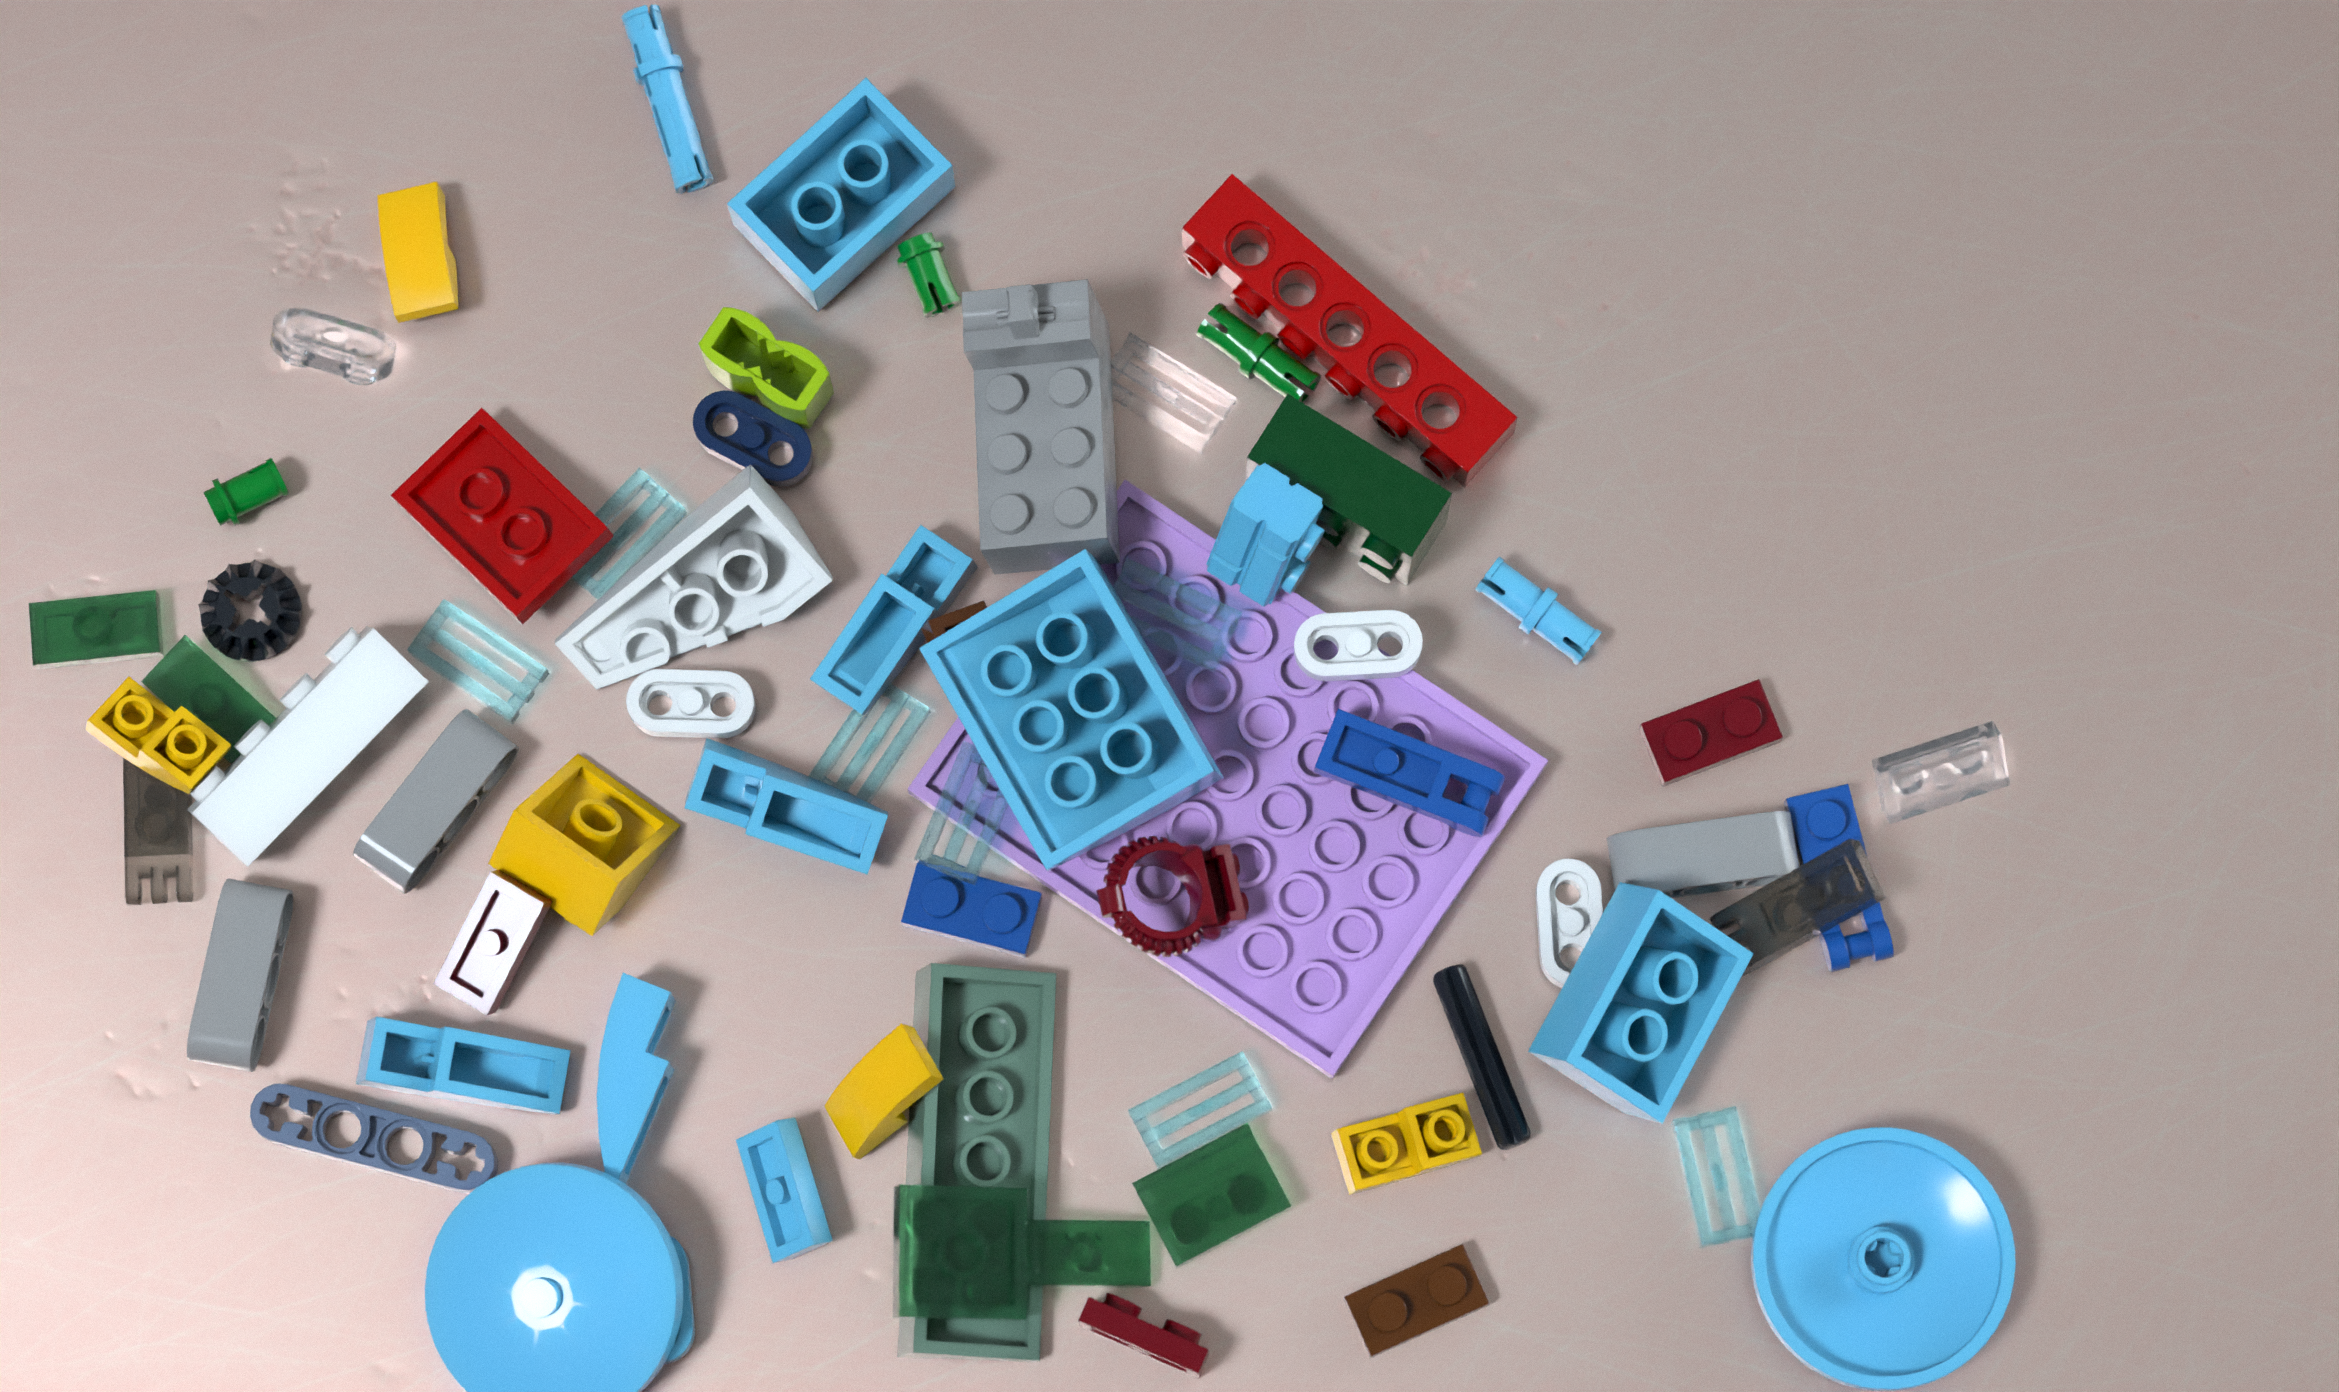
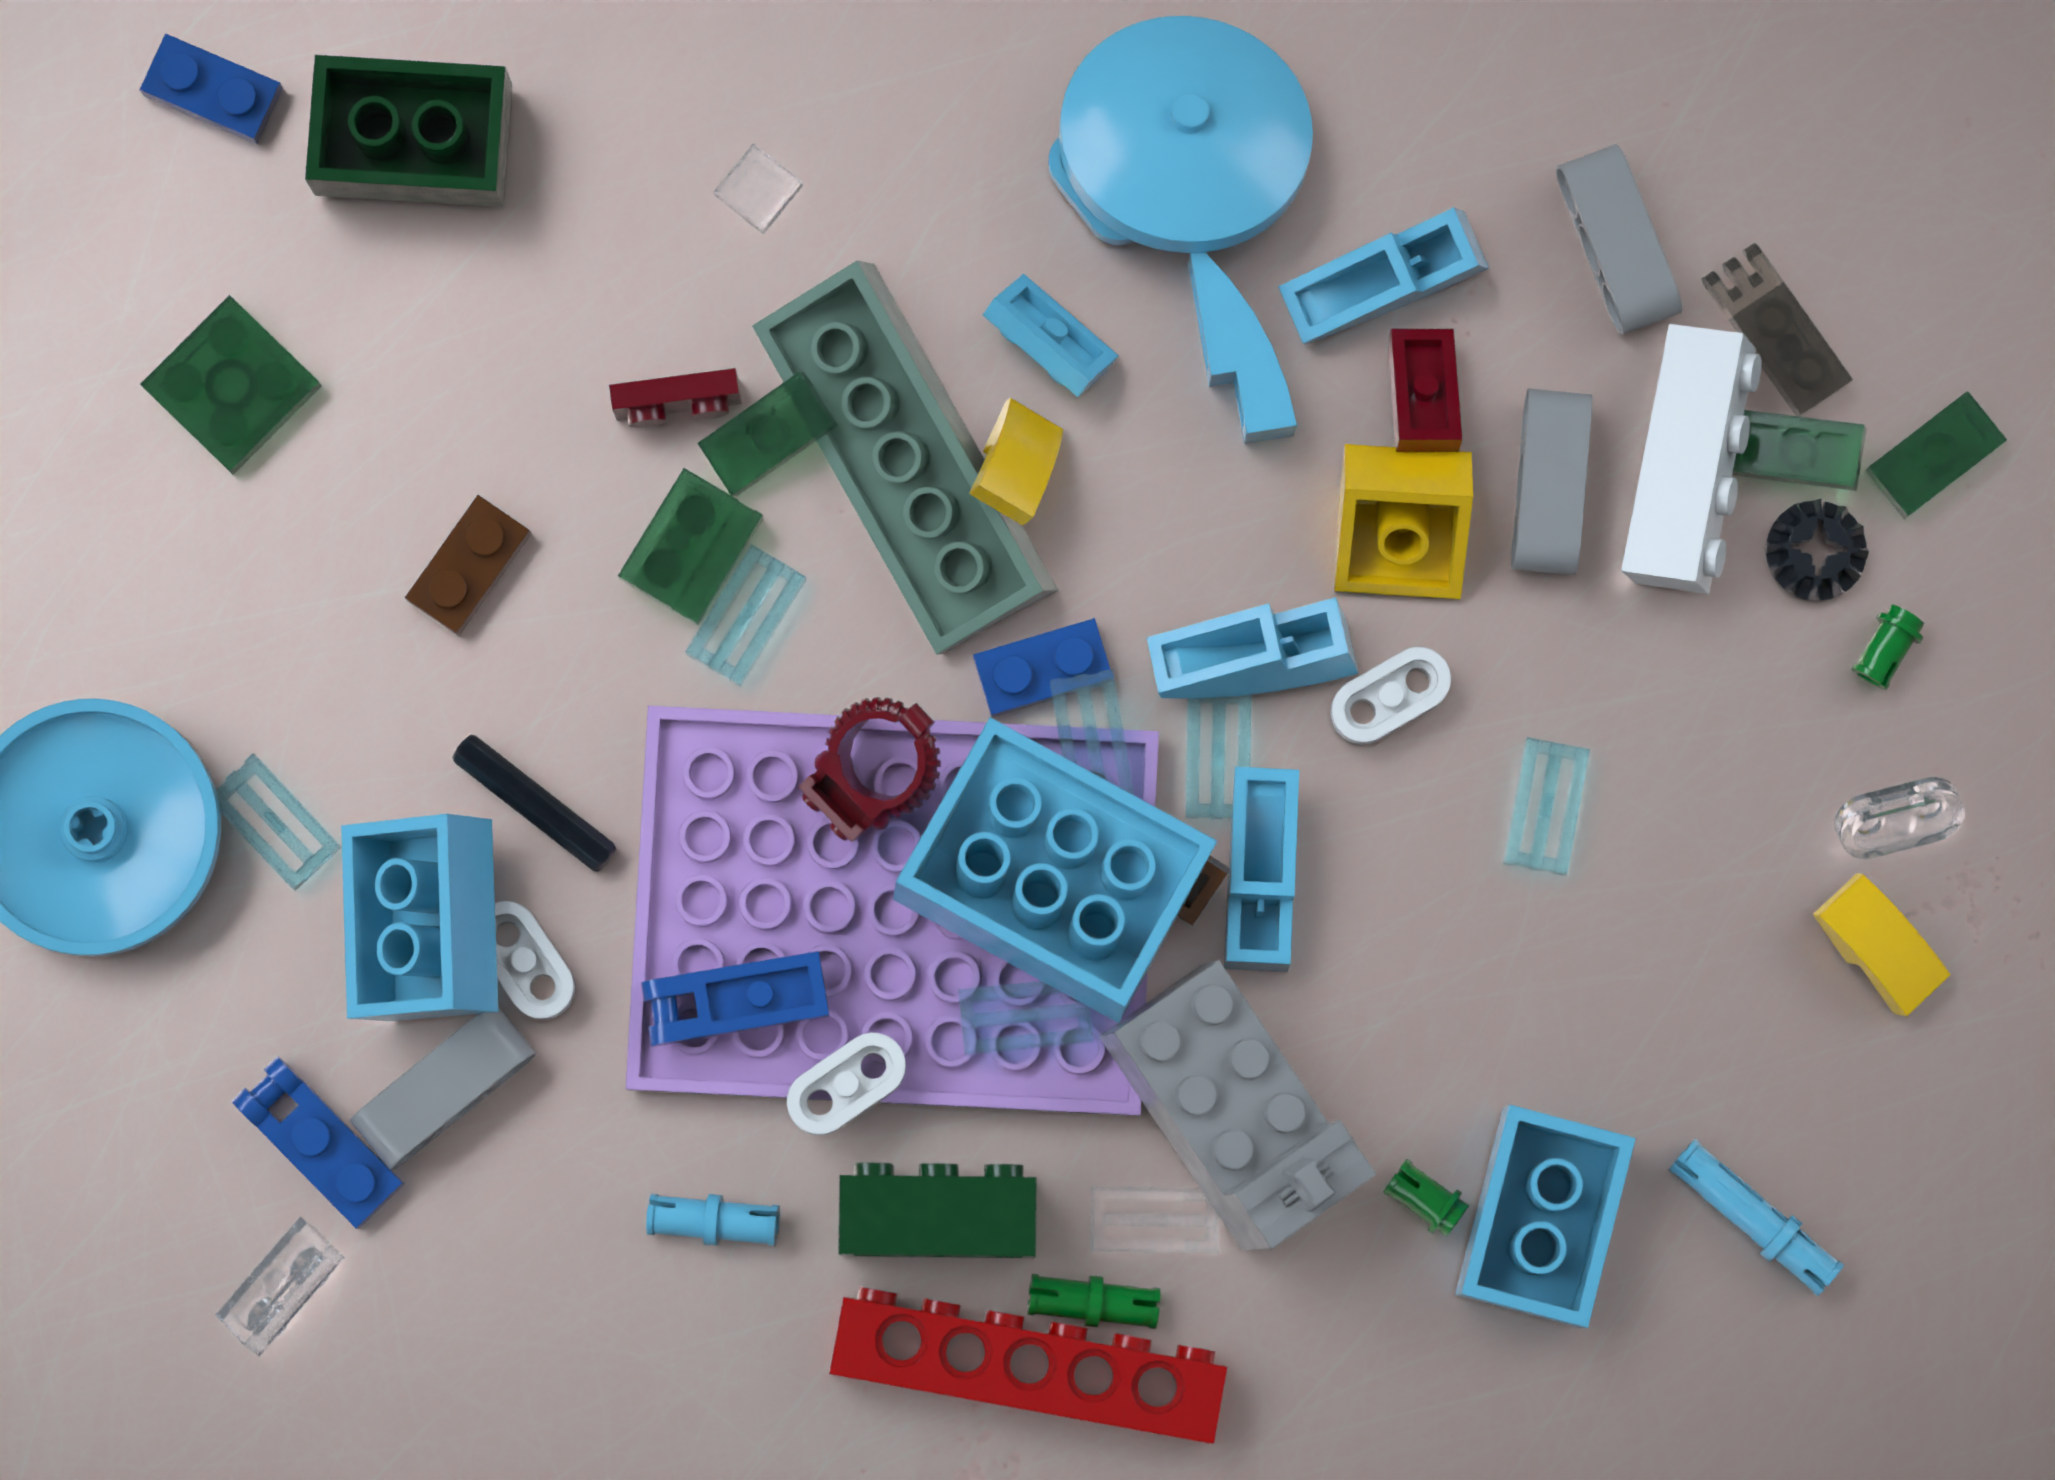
camera: 145 degrees right, 5 degrees up
yellow slope [85,676,231,794] -> none
sand blue beam [250,1084,498,1194] -> none
red plate [391,407,614,625] -> none
clear light blue tile [407,599,549,724] -> none
white wedge [555,464,833,690] -> none
dark blue plate [693,390,813,487] -> none
lime brick [698,307,834,429] -> none
clear green plate [893,1184,1027,1321] -> none
medium azure brick [1206,463,1325,607] -> none
yellow slope [1331,1093,1482,1195] -> none
dark red plate [1639,679,1783,787] -> none
clear smoke hinge [1709,839,1886,976] -> none

